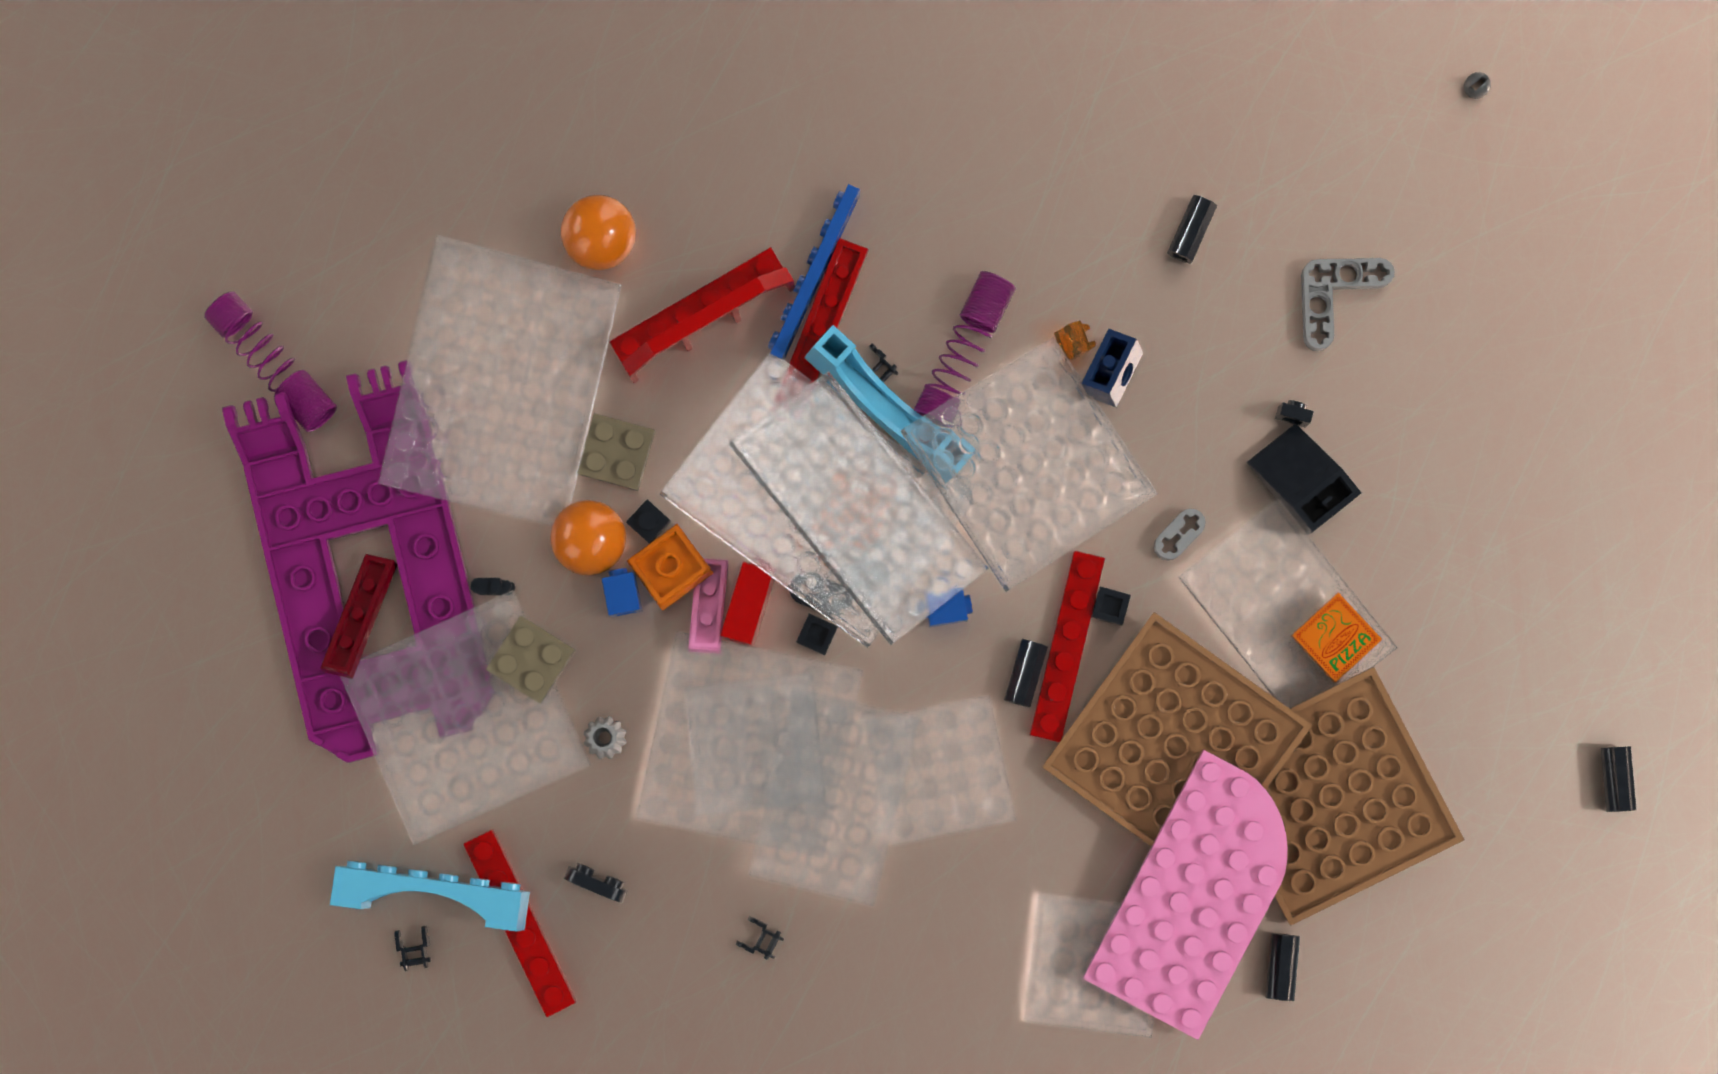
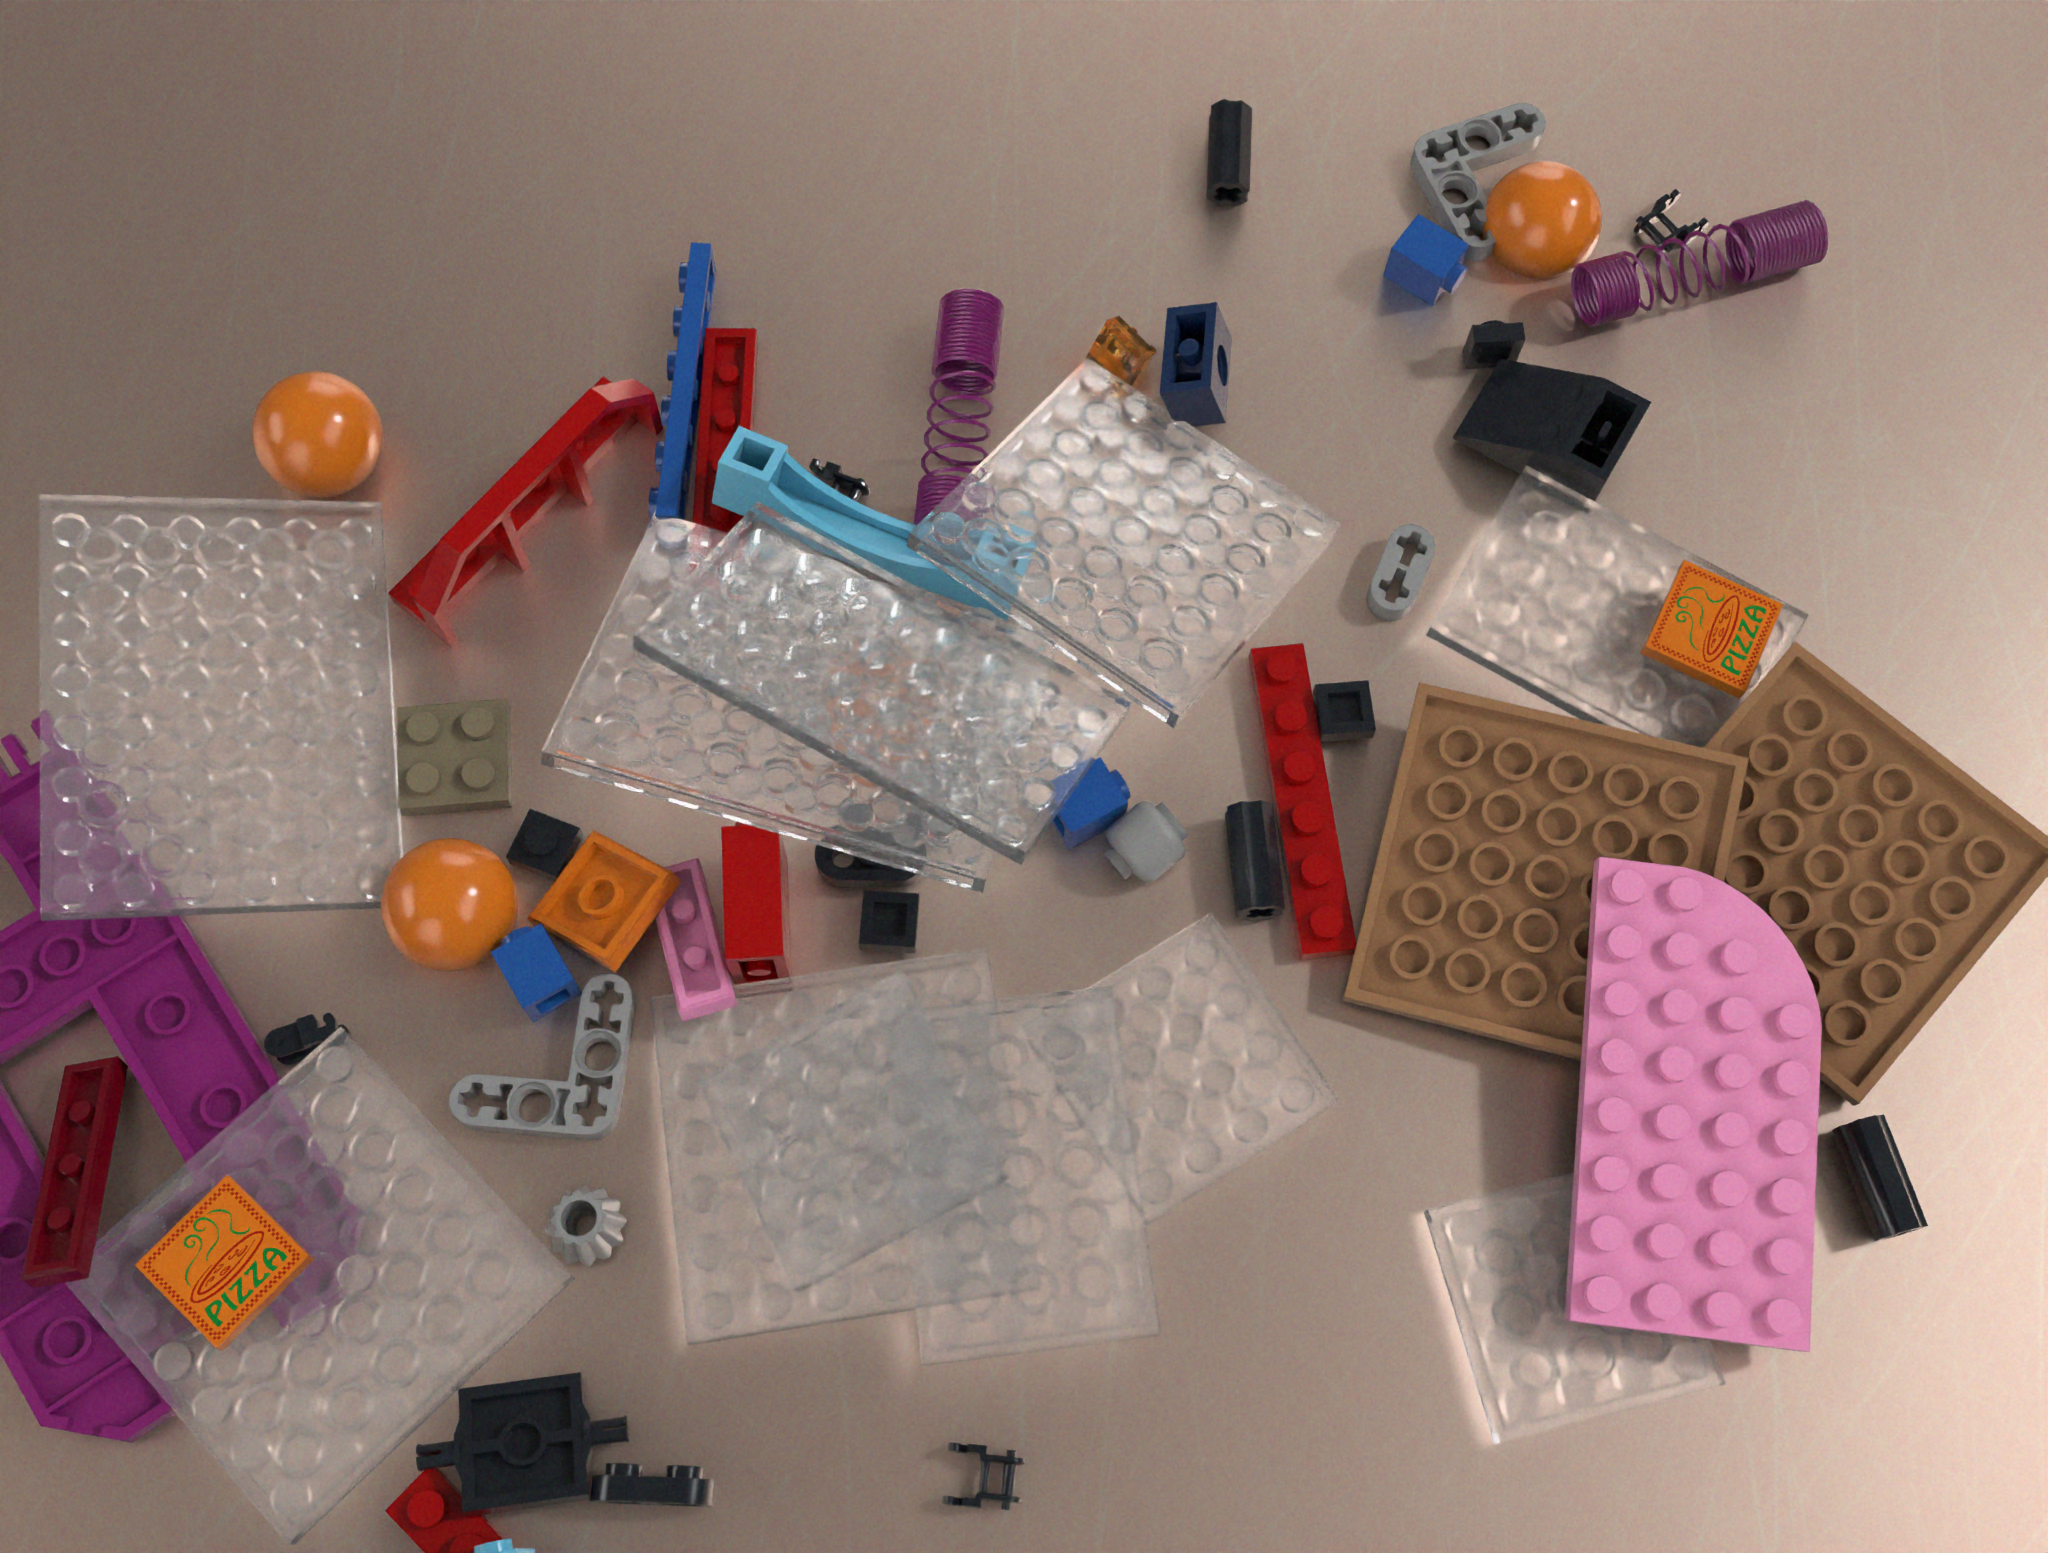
camera: 25 degrees left, 15 degrees down
dark tan plate [486,615,576,704] -> none
none -> orange tile [135,1175,315,1351]
none -> black plate [416,1372,630,1517]
none -> light grey beam [449,973,636,1141]
none -> light grey head [1105,801,1189,883]
none -> blue brick [1383,214,1469,306]
none -> orange piece [1482,161,1602,279]
none -> magenta piece [1571,200,1829,327]
none -> black piece [1633,189,1709,255]

